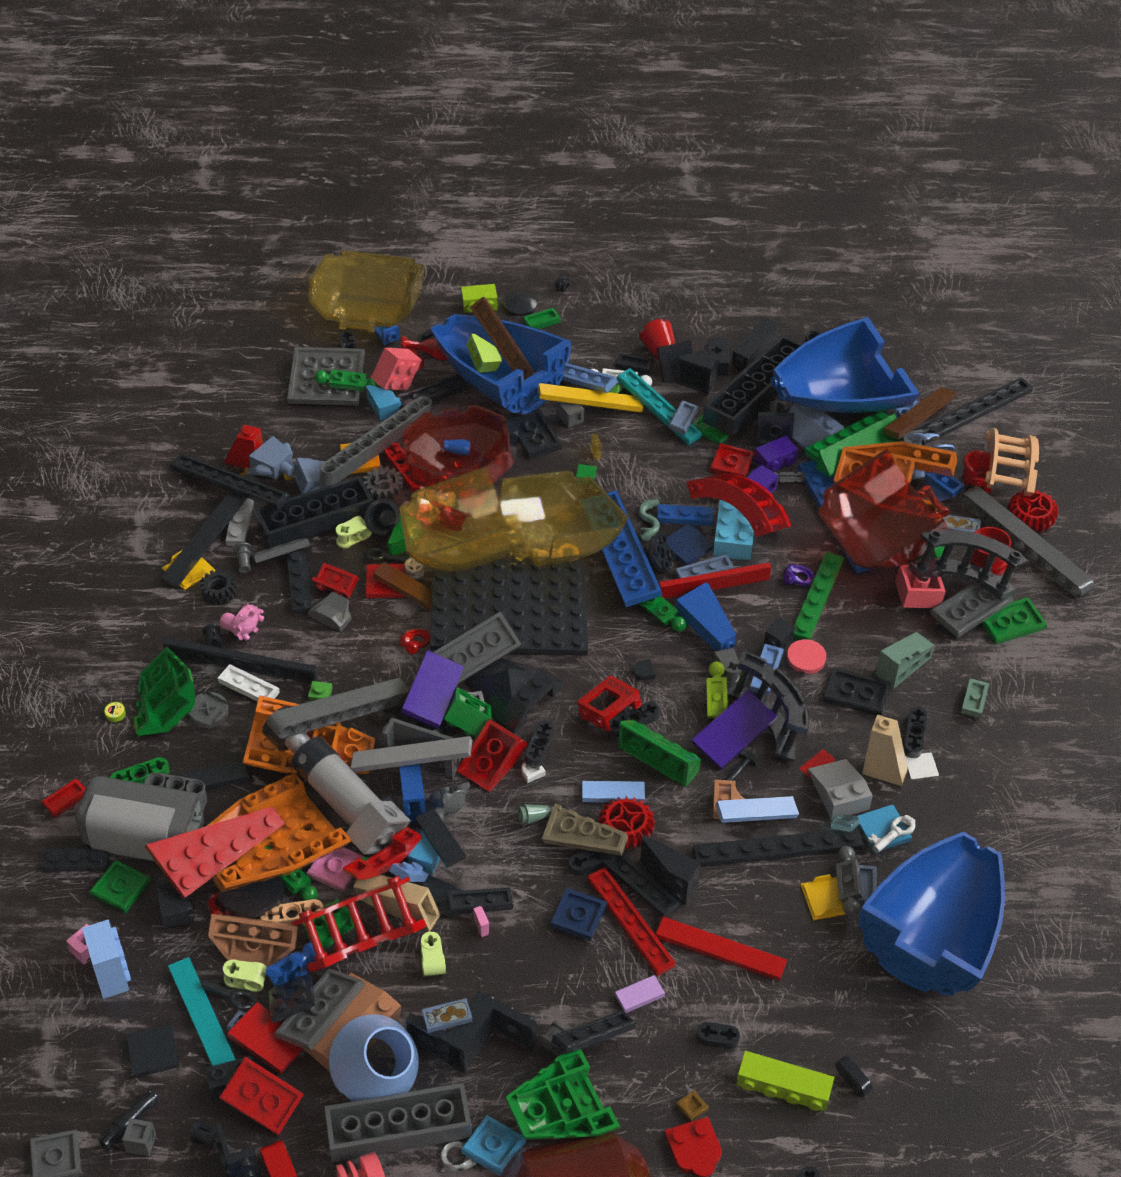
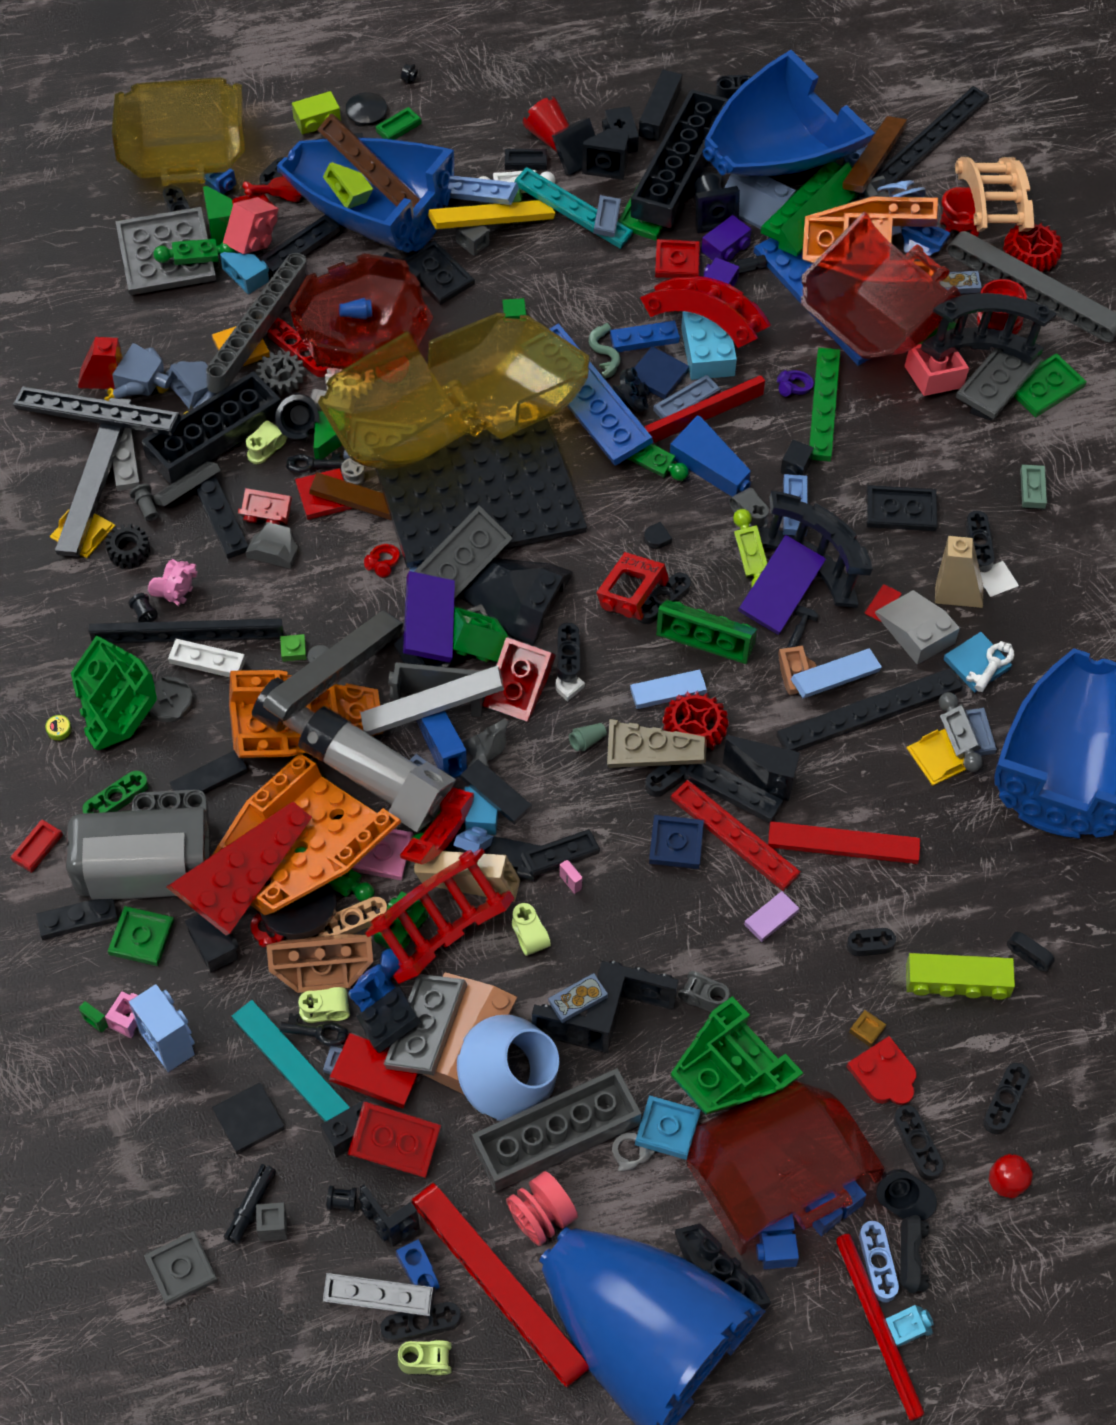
camera: 15 degrees left, 10 degrees up
clear red piece [429,500,472,532] -> none
black tile [551,1010,636,1055] -> none
clear yellow tile [590,434,602,460] -> none
coral tile [787,639,826,674] -> none
clear light blue tile [831,814,860,832] -> none
sand green wedge [876,632,935,689] -> none
none -> green tile [79,1001,108,1032]
none -> green slope [203,186,233,246]

